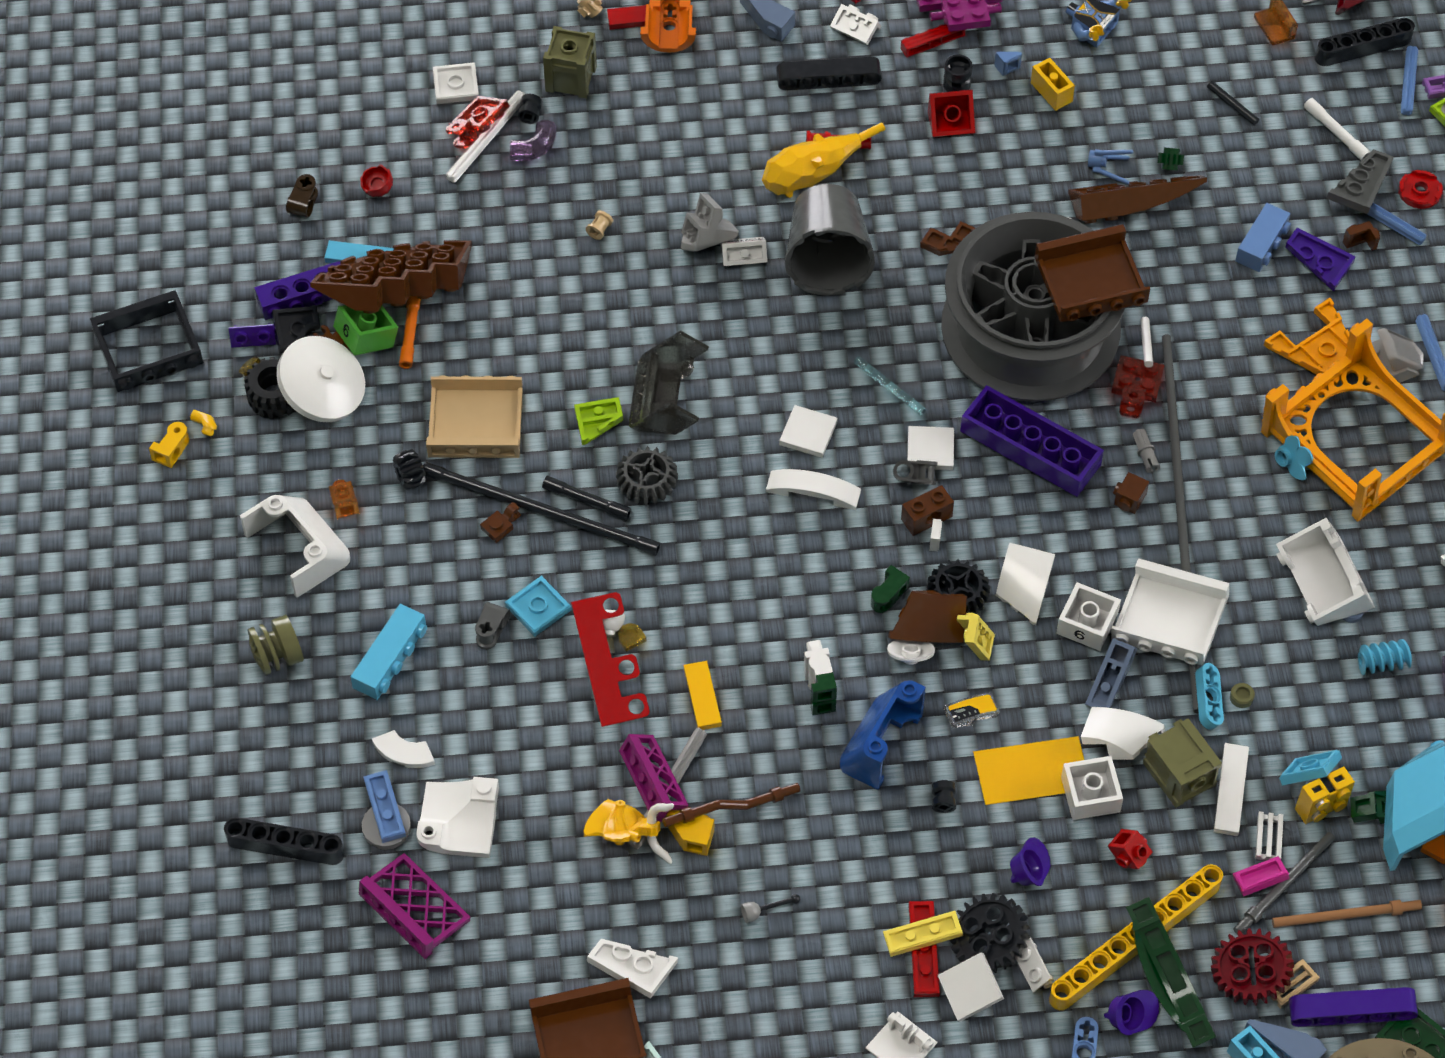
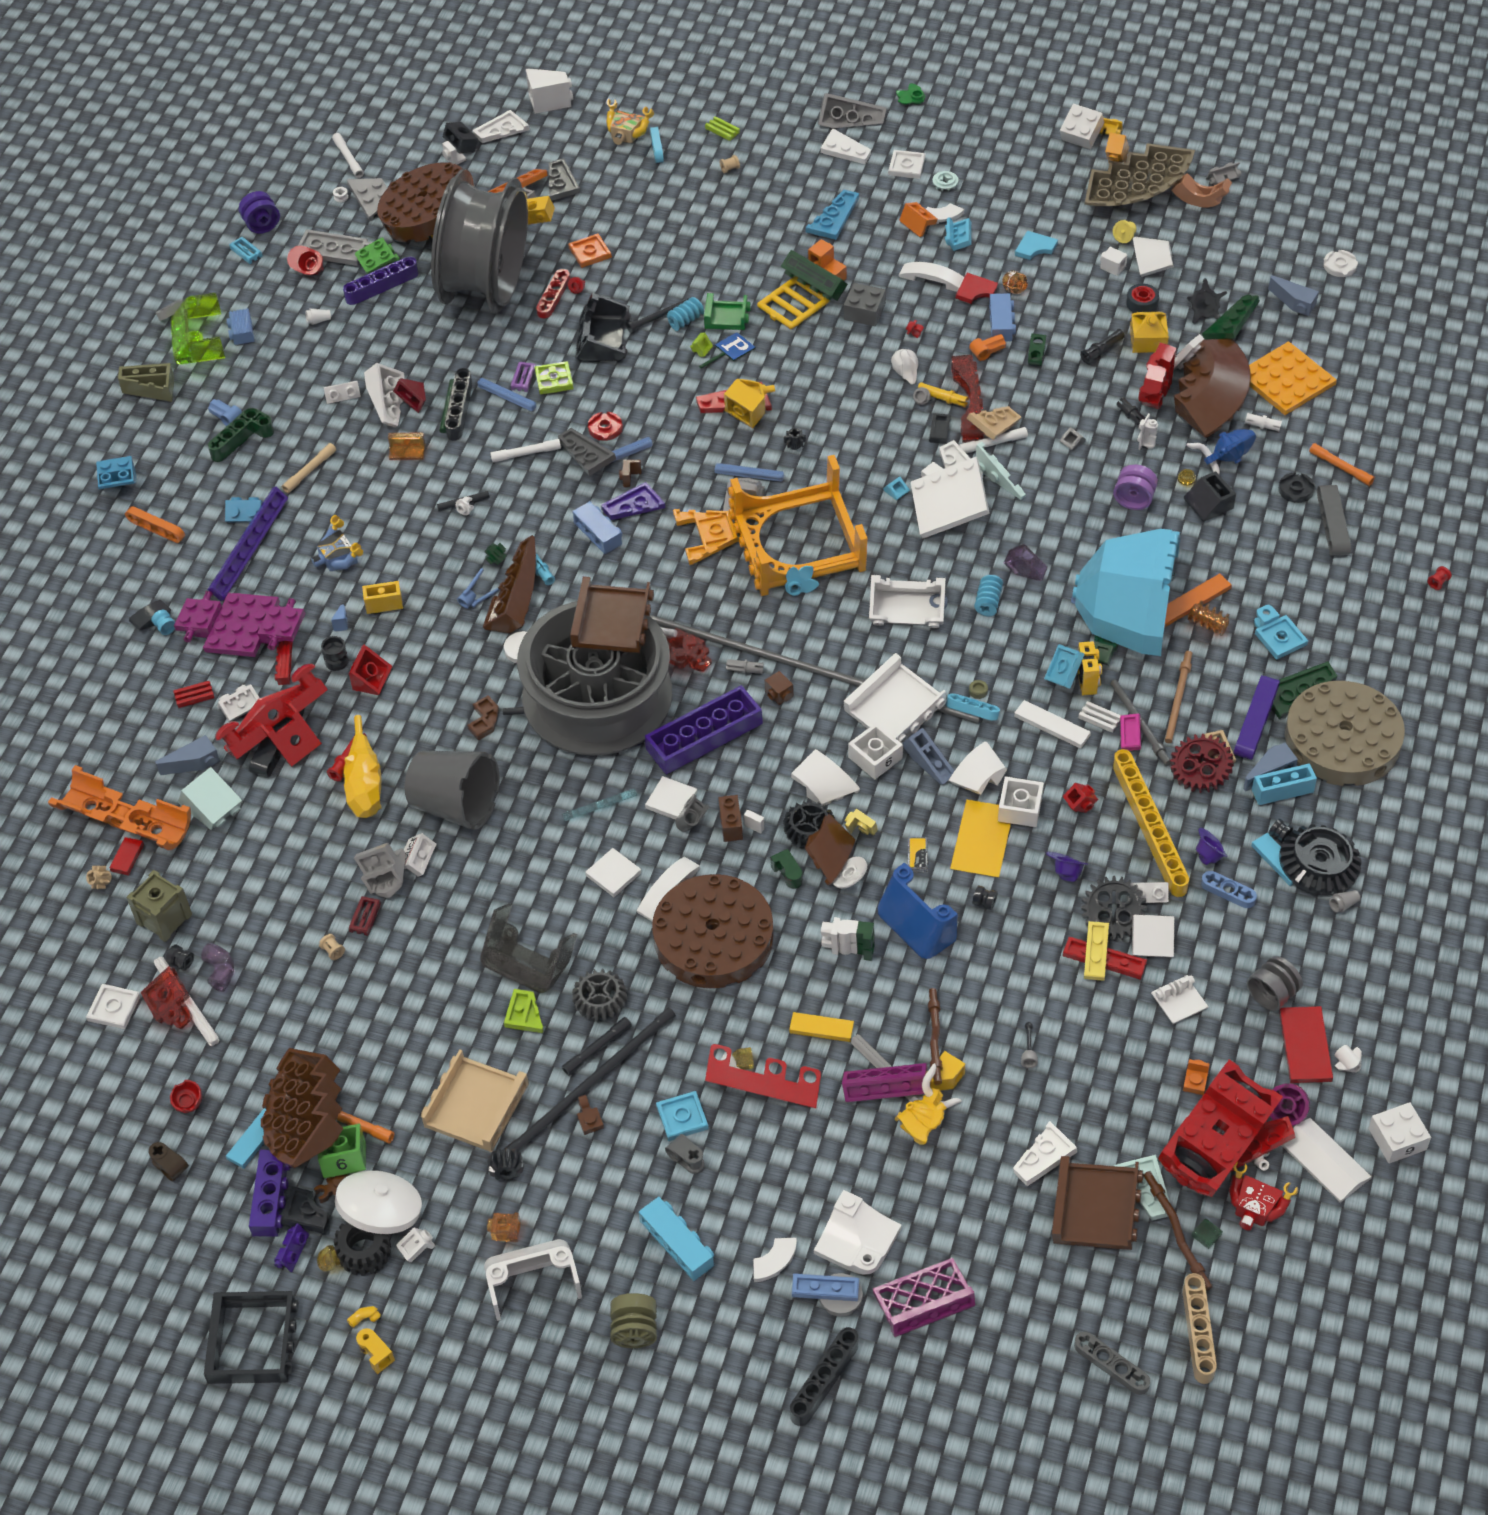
camera: 65 degrees left, 5 degrees down
dark green piece [1126,897,1216,1047] -> none
olive container [1143,718,1222,808] -> none
none -> light aqua slope [178,767,242,830]
none -> red piece [215,664,328,767]
none -> dark red tile [348,896,381,936]
none -> white bracket [396,1227,435,1262]
none -> white plate [456,496,474,516]
none -> medium azure pin [535,553,555,585]
none -> reddish brown brick [652,874,774,988]

